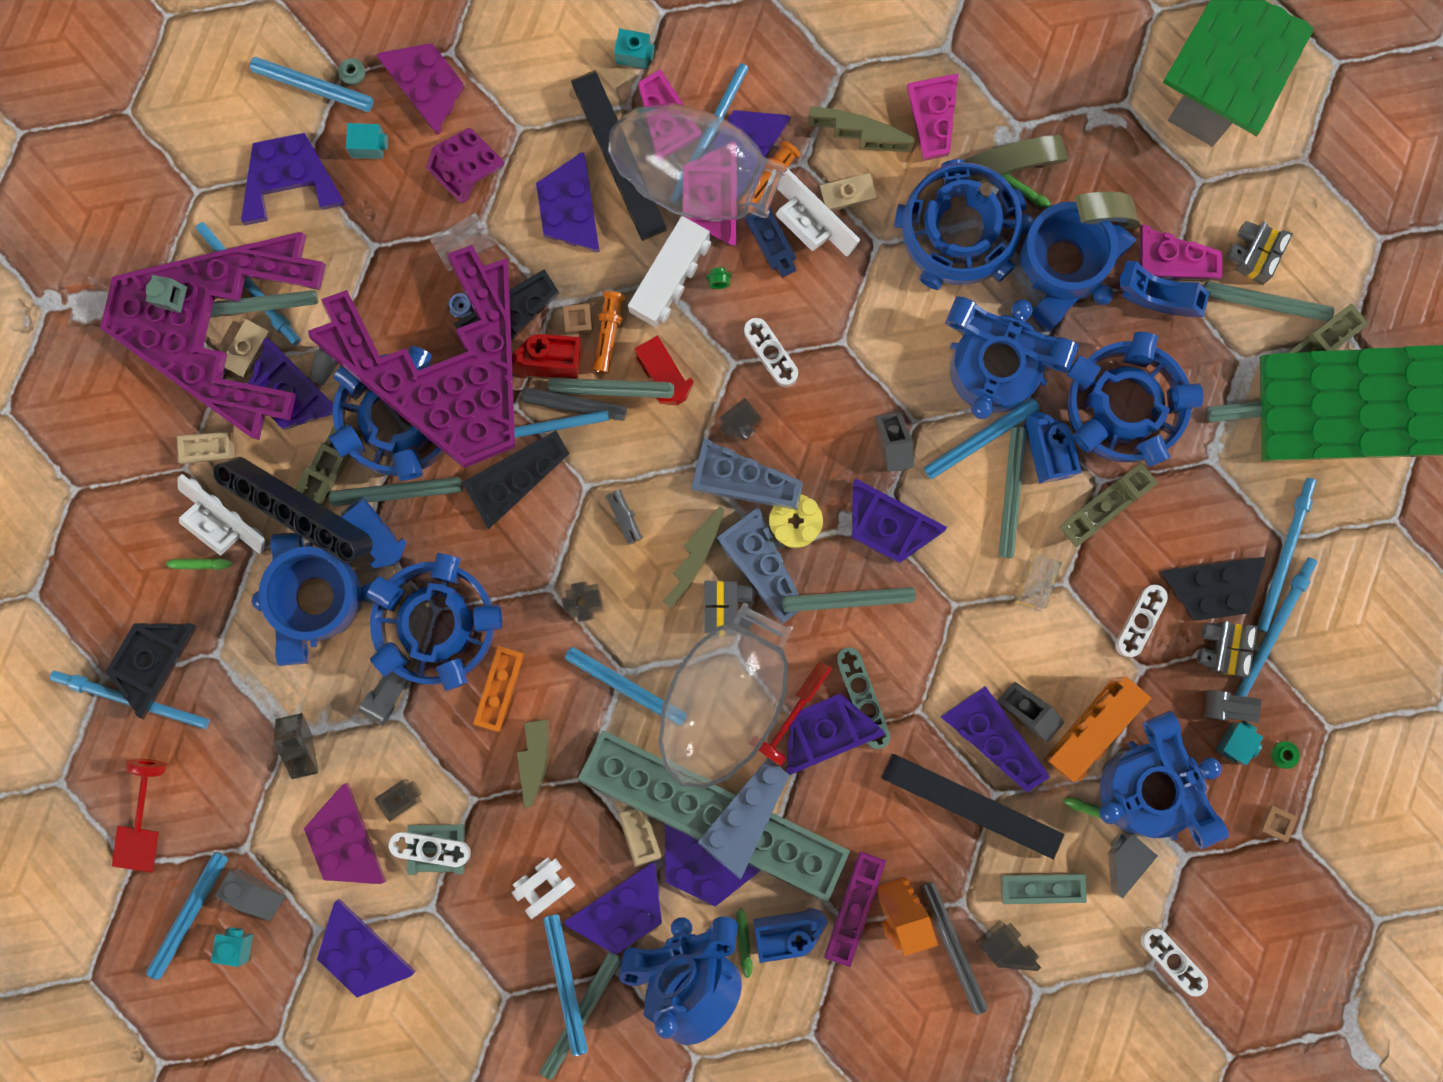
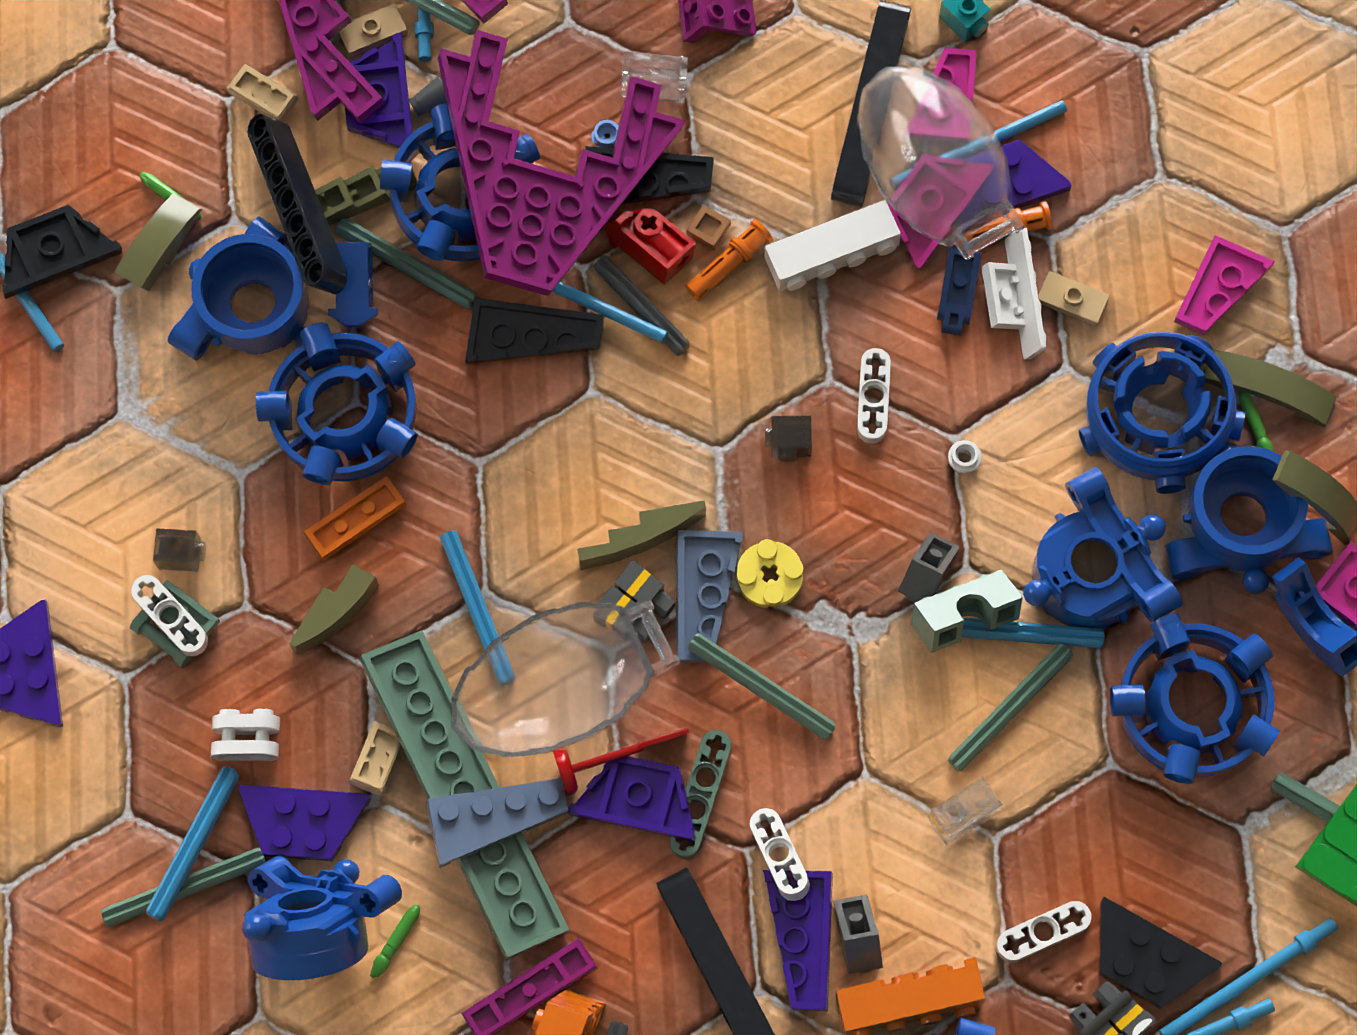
camera: 40 degrees right, 10 degrees down
white bracket [177,474,265,556] -> none
clear smoke slope [273,713,319,779] -> none
magenta wing [304,783,386,884] -> none
dark grey piece [358,671,409,726] -> none
dark purple wing [536,152,600,253] -> none
sand green axle [548,378,674,398] -> none
clear smoke brick [562,582,605,622] -> none
dark grey pin [605,489,643,545] -> none
red piece [635,335,694,406] -> none
dark purple wing [665,824,760,907] -> none
sand blue wing [692,438,803,510] -> none
green plate [706,267,732,289] -> none
blue piece [753,908,827,963] -> none
olive slope [808,106,914,153] -> none
dark purple wing [852,478,947,563] -> none
blue piece [1024,411,1082,484] -> none
olive slope [1059,462,1158,547] -> none
none -> olive slope [115,193,202,291]
none -> white beam [750,808,810,901]
none -> arch [911,570,1023,653]
none -> white plate [948,440,981,473]

